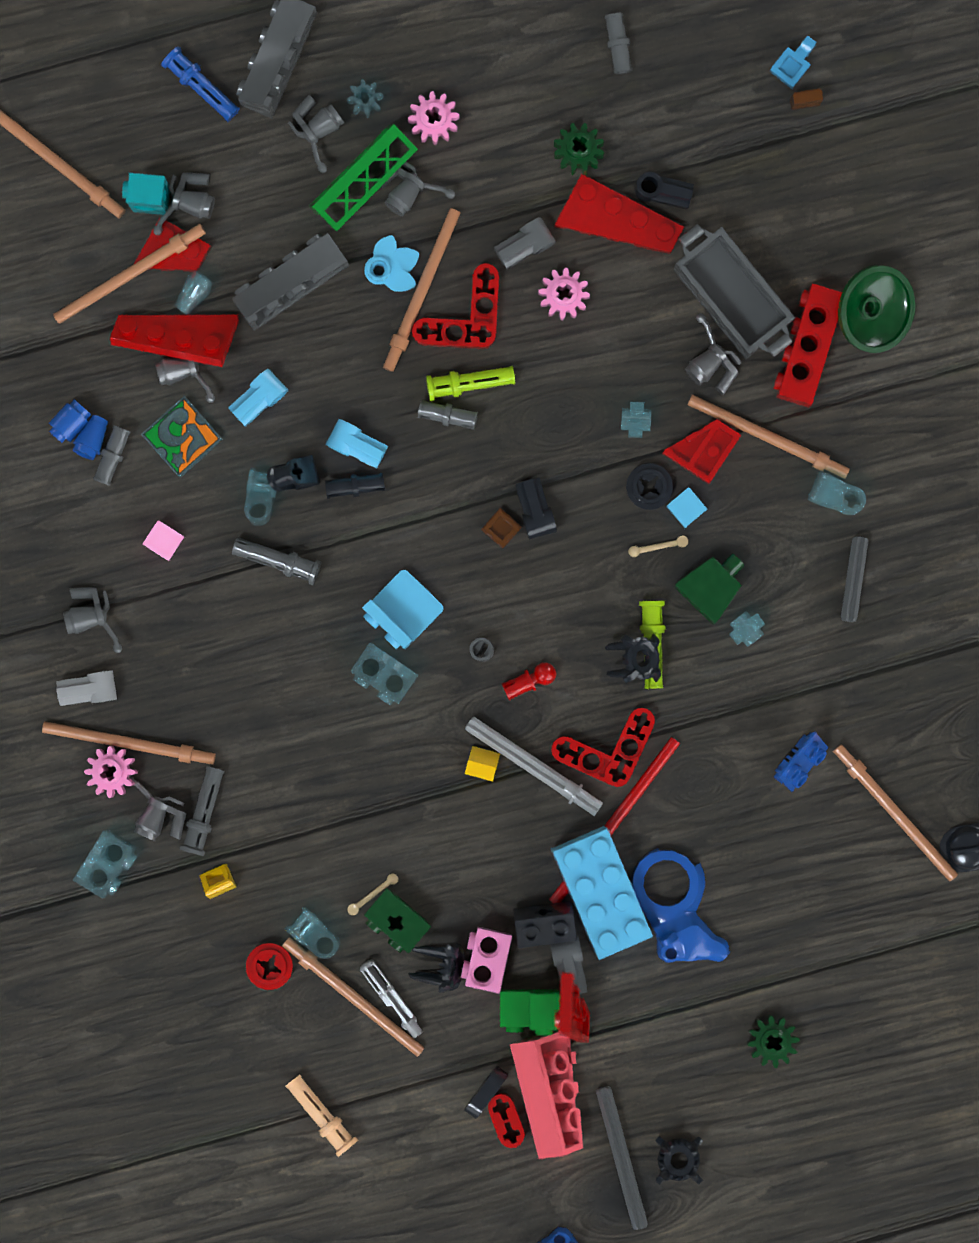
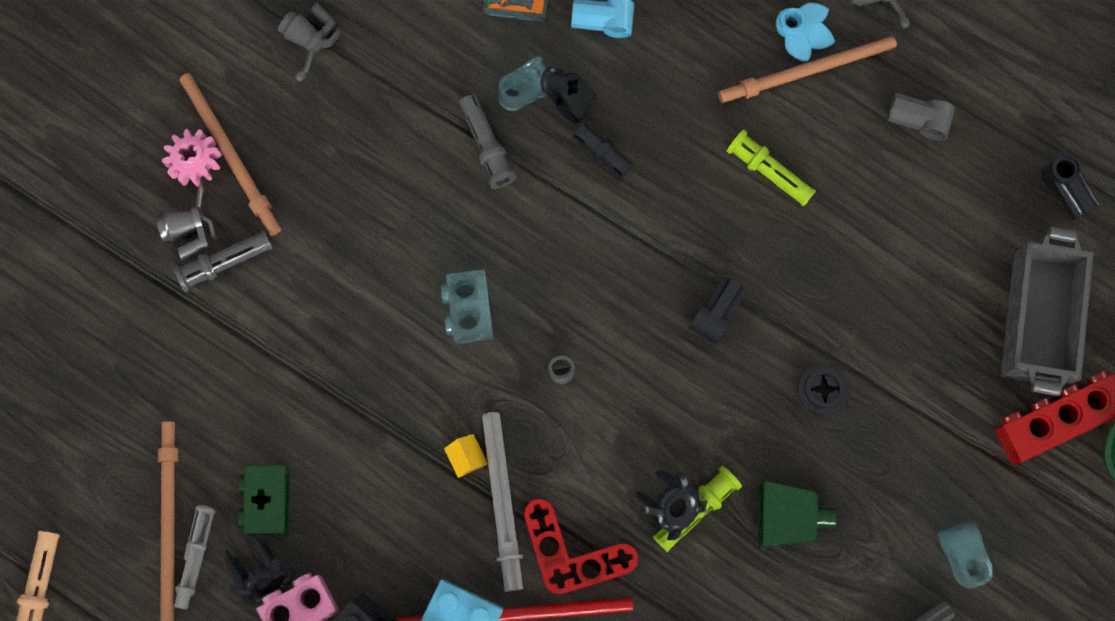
camera: 45 degrees right, 10 degrees down
light grey piece [56,671,117,706] -> none
clear light blue brick [73,829,137,899] -> none
bright pink slope [143,520,184,561] -> none
yellow slope [200,864,237,899] -> none
red gear [246,943,293,990] -> none
clear light blue piece [285,906,340,959] -> none
medium azure piece [325,419,388,469] -> none
tan hinge [347,873,398,915] -> none
medium azure bracket [362,570,443,650] -> none
red beam [412,263,499,349] -> none
dark grey pin [418,400,478,430] -> none
reddish brown tile [481,508,522,549] -> none
red pin [502,662,556,700] -> none
bright pink gear [538,268,590,321] -> none
dark green gear [554,123,604,175] -> none
red wing [554,174,684,254] -> none
clear light blue gear [621,402,651,438] -> none
tan hinge [629,536,688,557] -> none
red wing [662,419,741,484] -> none
medium azure tile [666,487,707,528] -> none
flat silver piece [685,313,742,395] -> none
nougat bar [688,394,850,479] -> none
clear light blue gear [729,611,765,647] -> none

